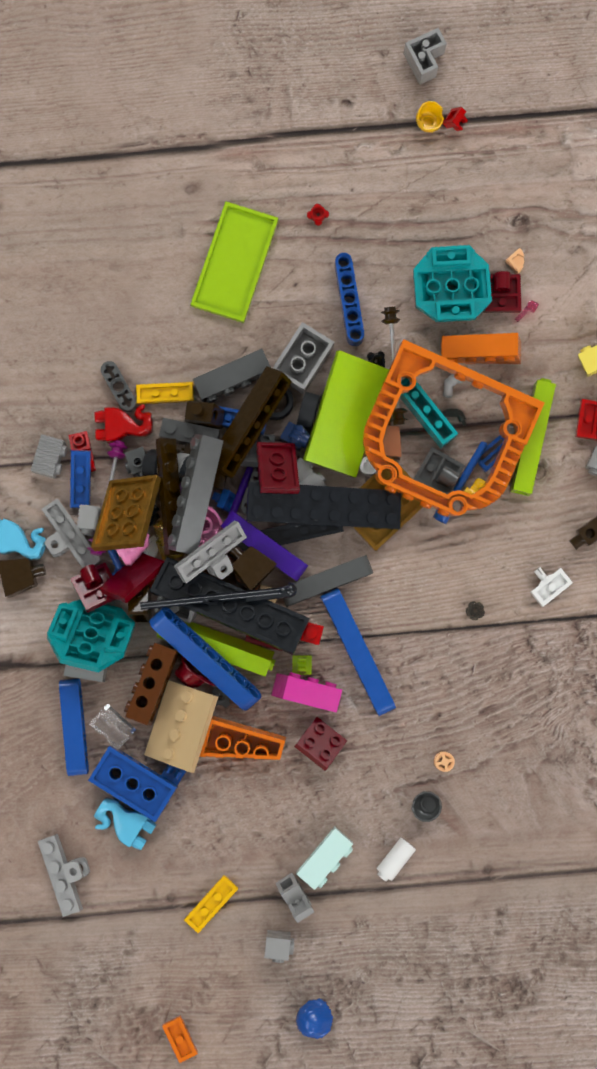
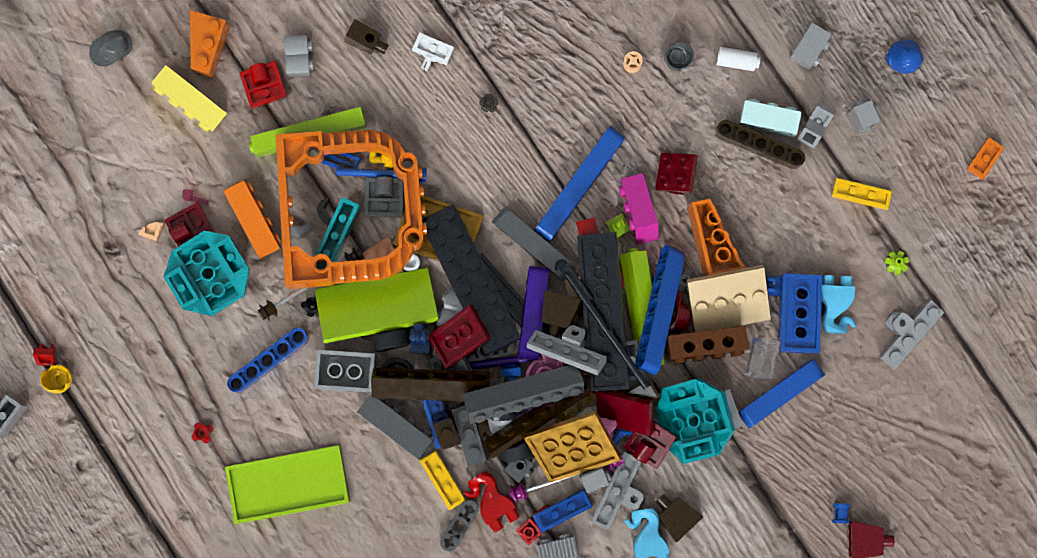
camera: 110 degrees left, 0 degrees up
none -> dark brown beam [715,120,806,169]
none -> light grey brick [790,23,832,70]
none -> lime plant [884,251,909,275]

